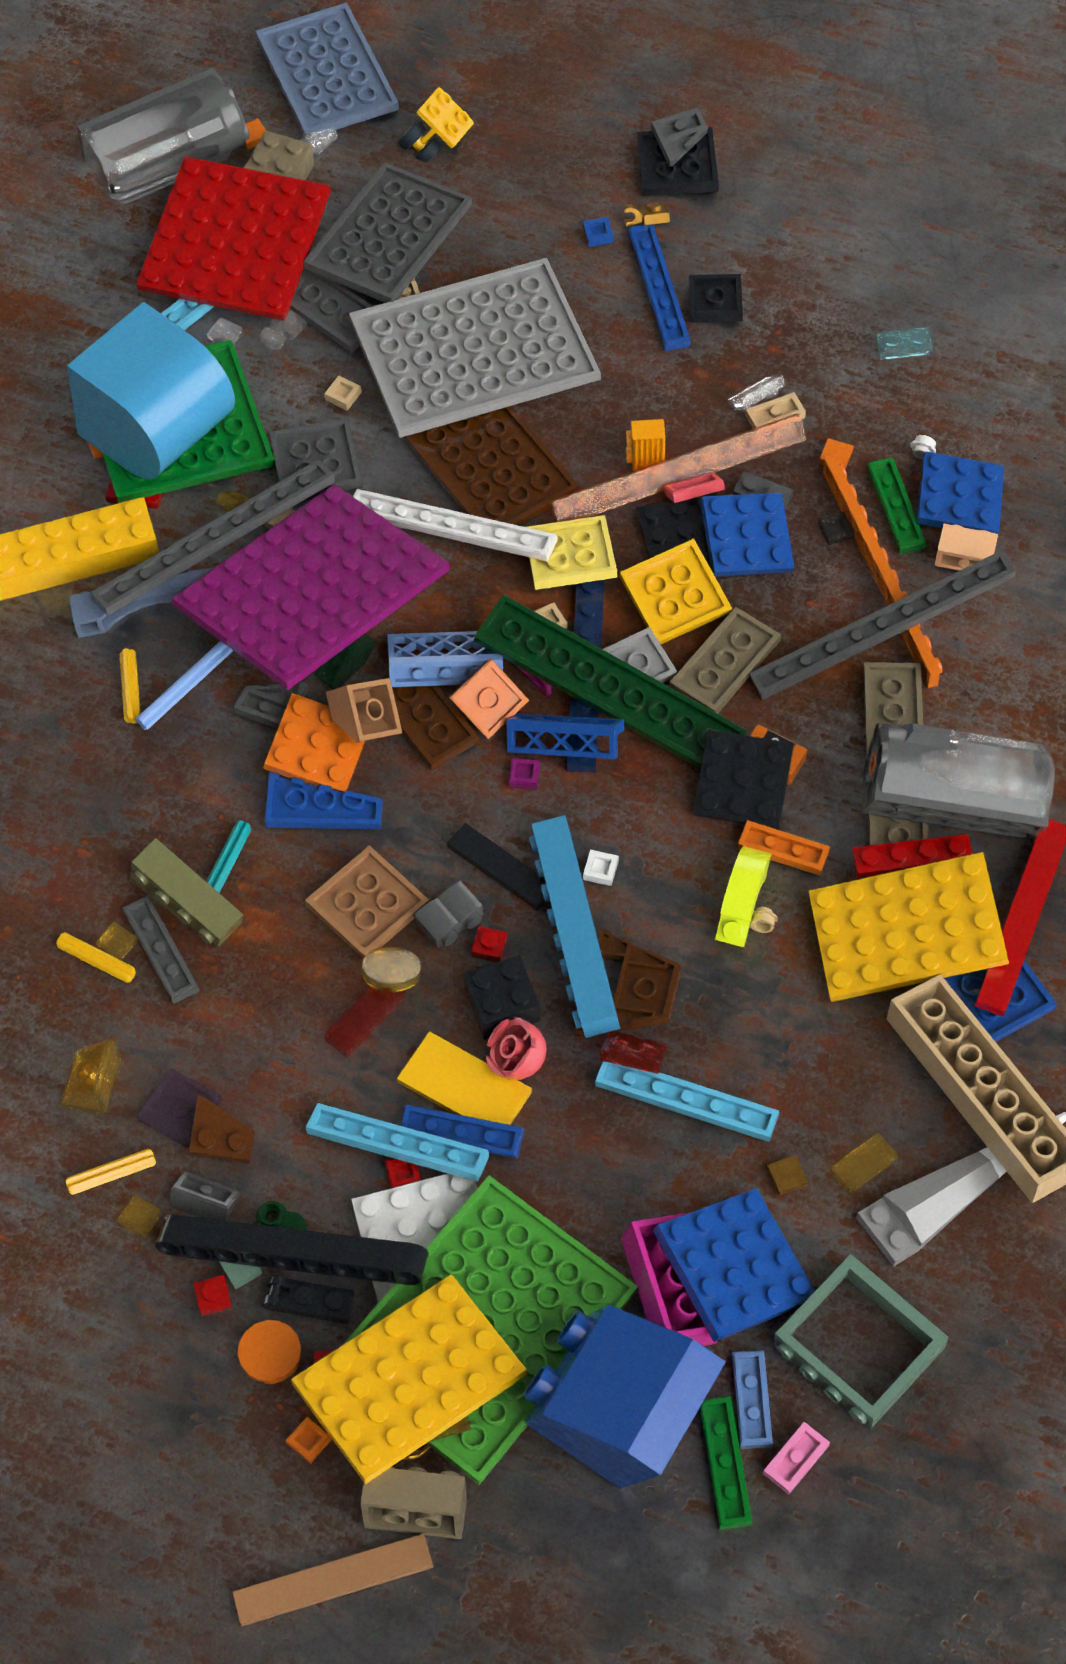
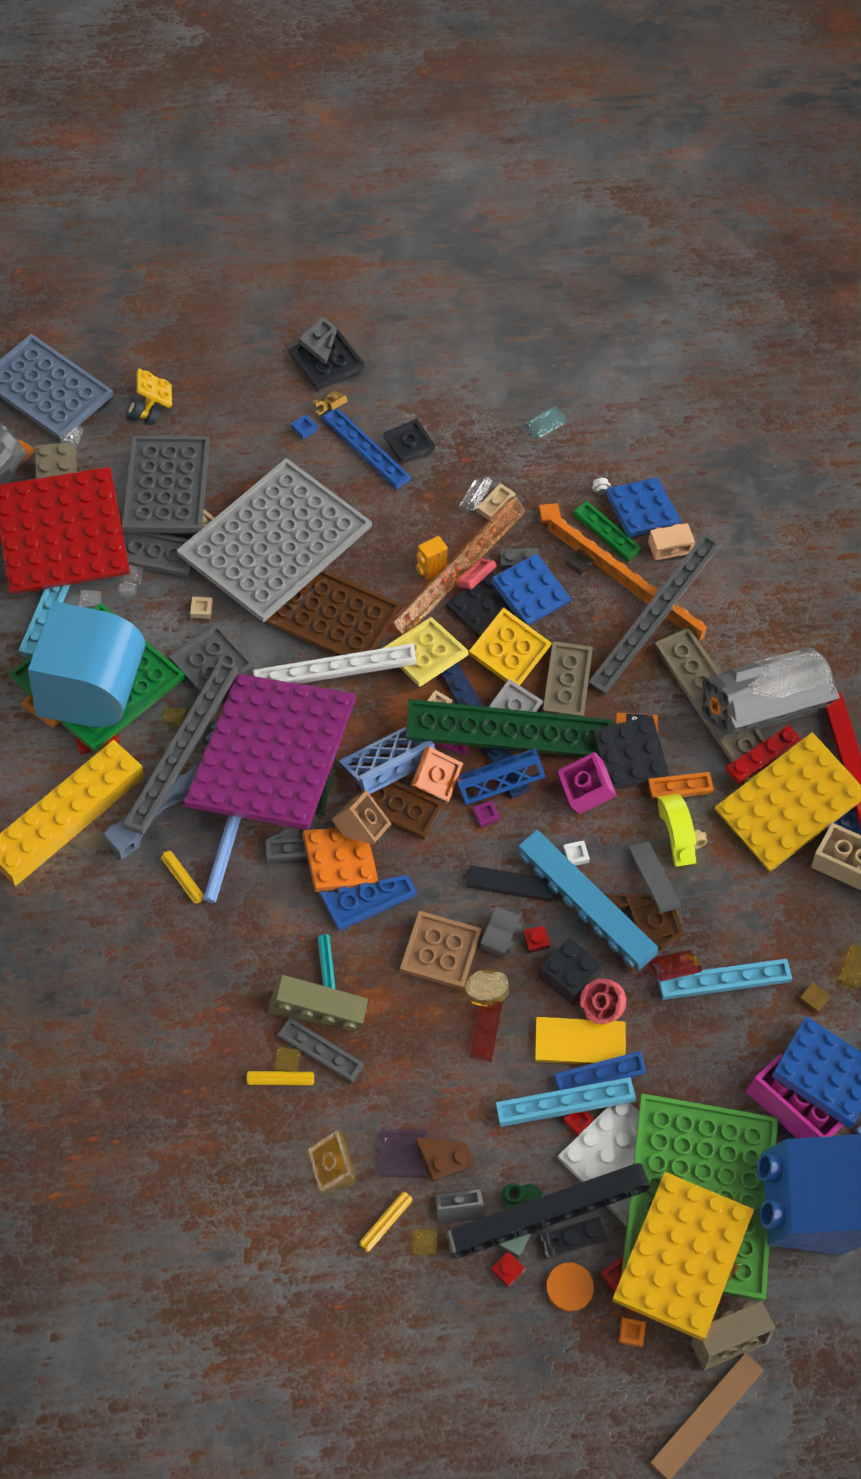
camera: 35 degrees left, 0 degrees up
none -> dark pink brick [558,752,617,814]
none -> dark grey tile [629,841,681,914]

